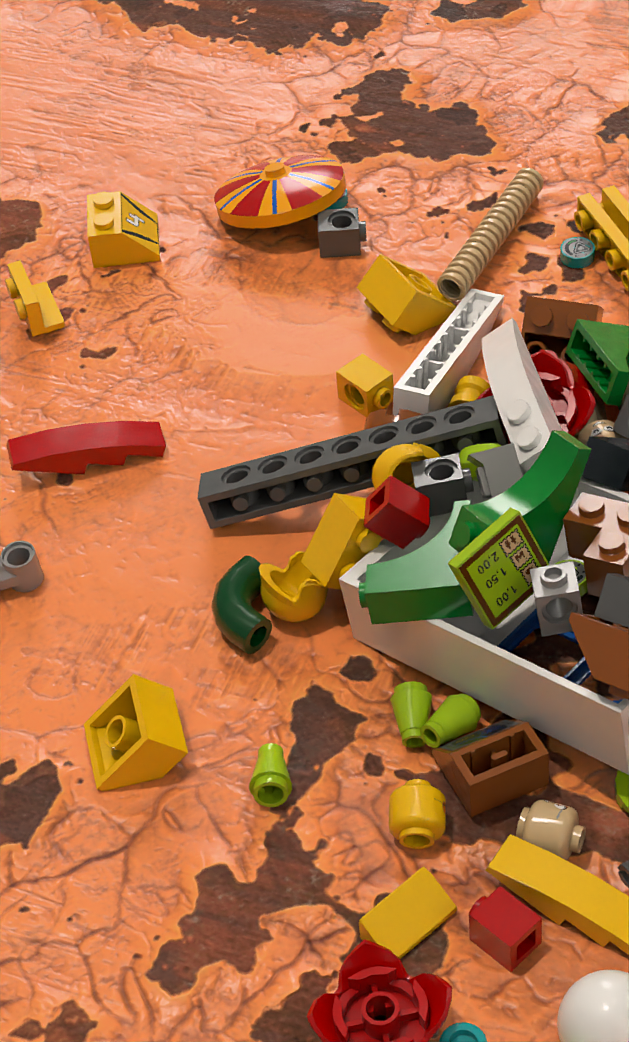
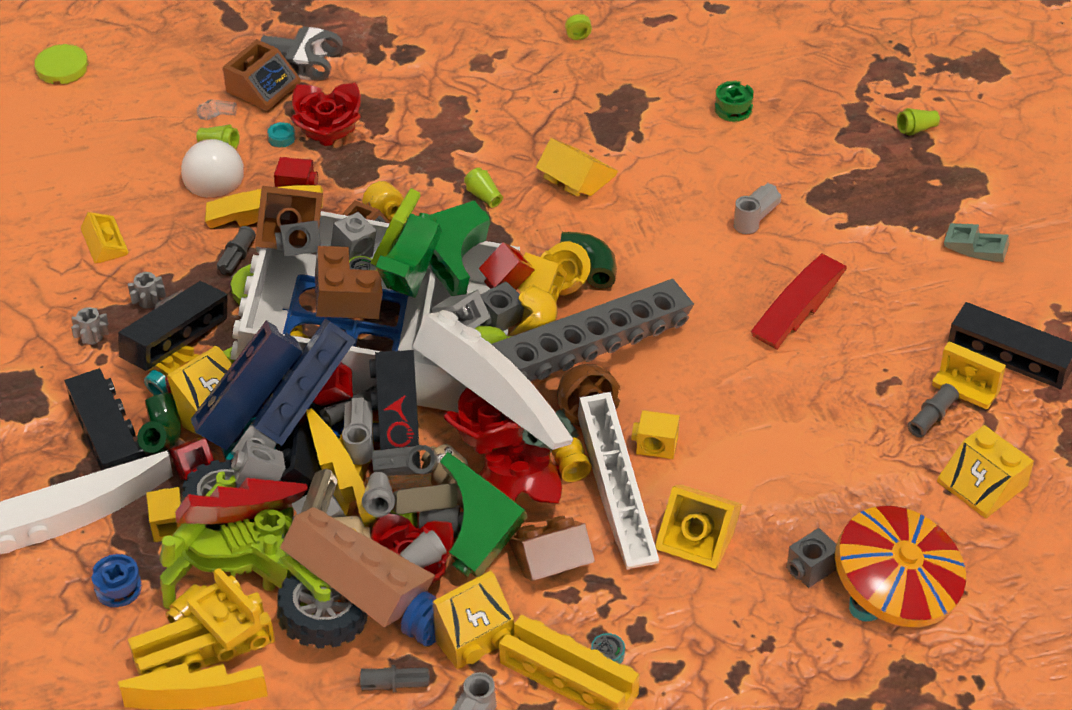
camera: 140 degrees right, 0 degrees up
yellow slope [359,866,457,959] -> none
tan piece [437,168,544,301] -> none
none -> dark grey pin [907,383,959,438]

